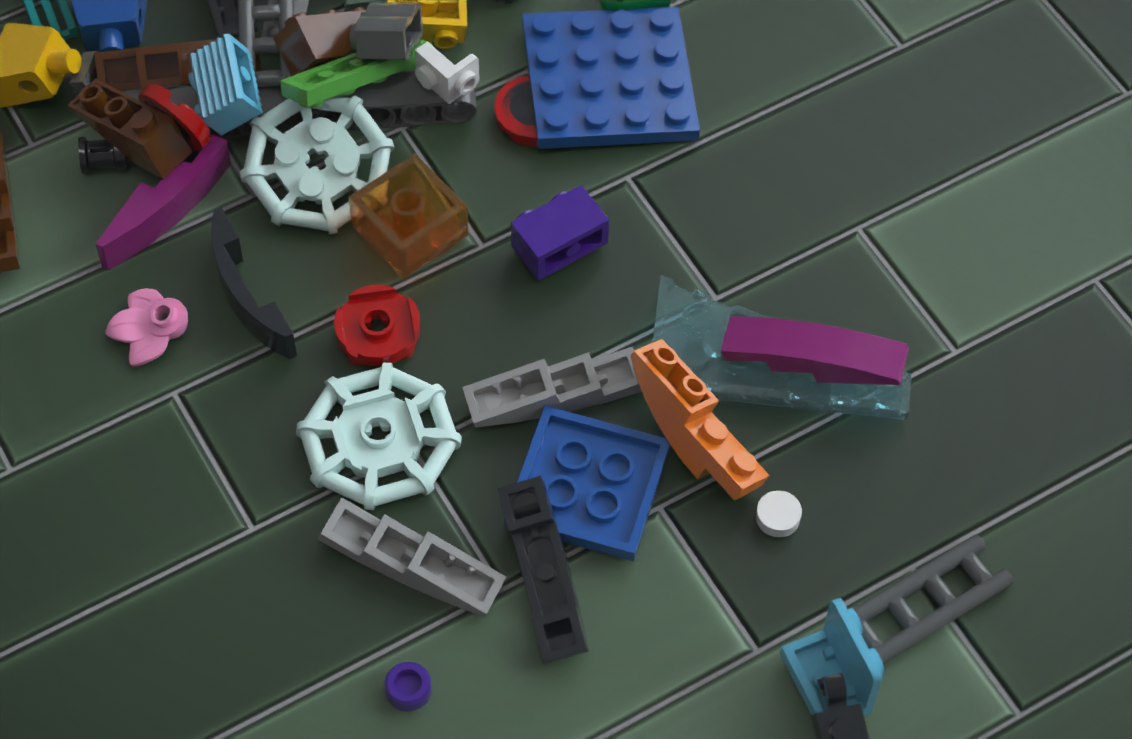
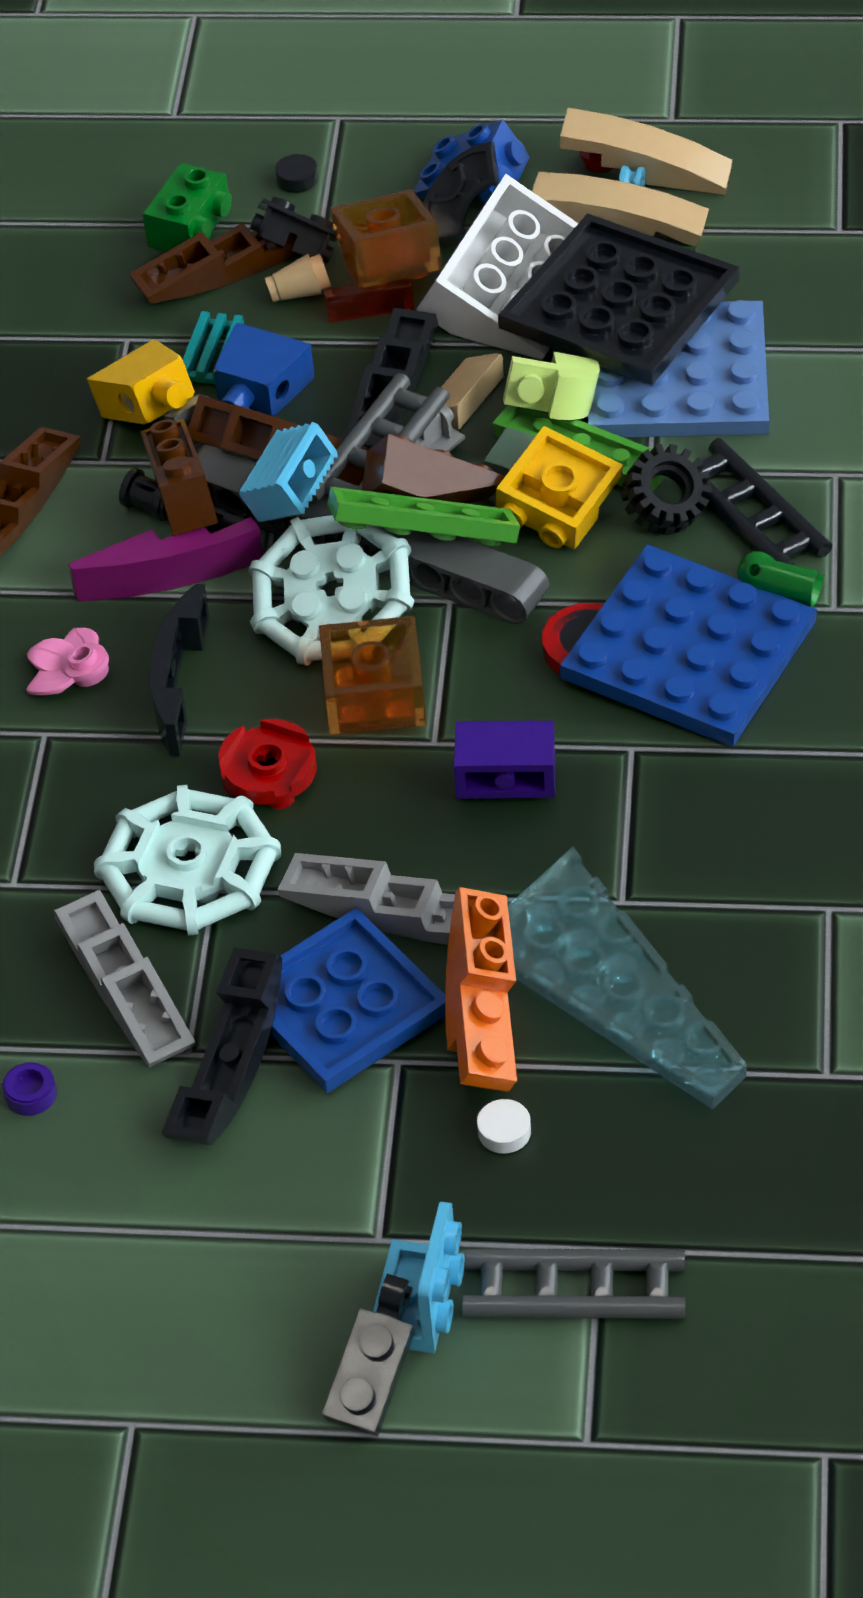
camera: 40 degrees right, 10 degrees down
red tile [138,84,212,152] -> none
dark grey brick [350,2,423,60] -> none
white bracket [415,41,479,104] -> none
magenta slope [720,316,909,385] -> none

